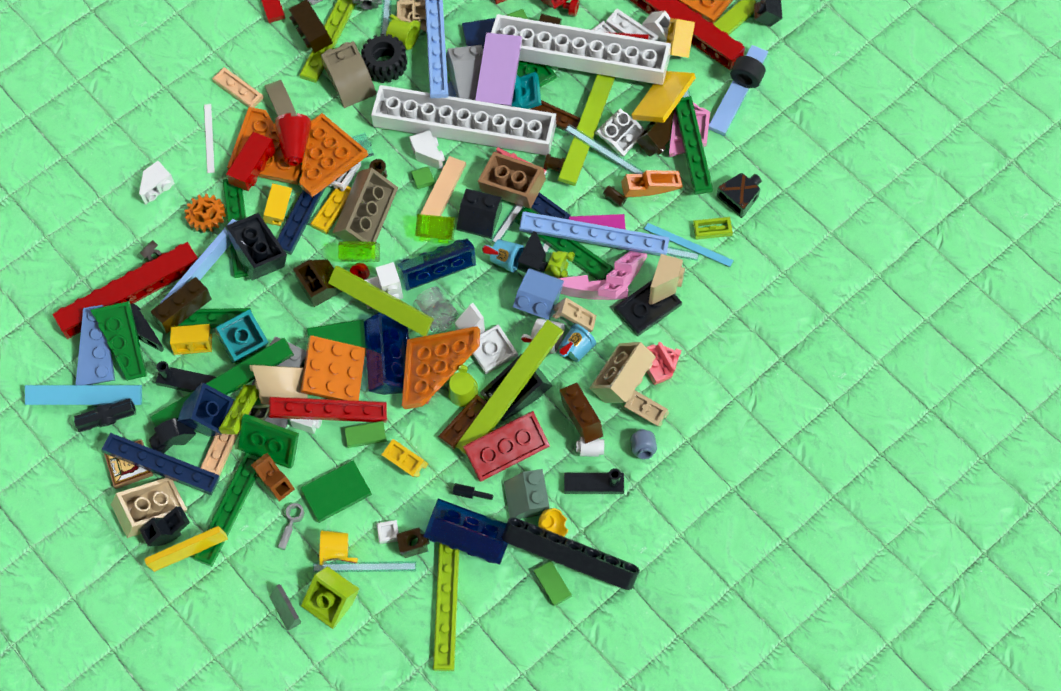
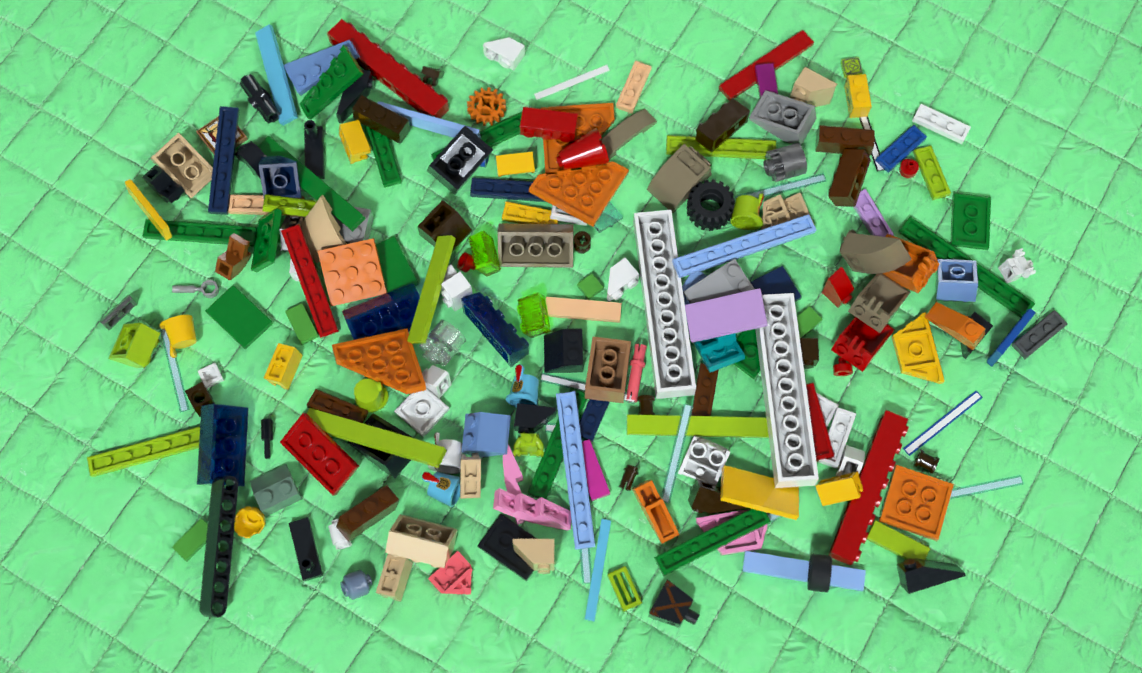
camera: 70 degrees right, 5 degrees up
teal brick [214,309,269,363] -> none

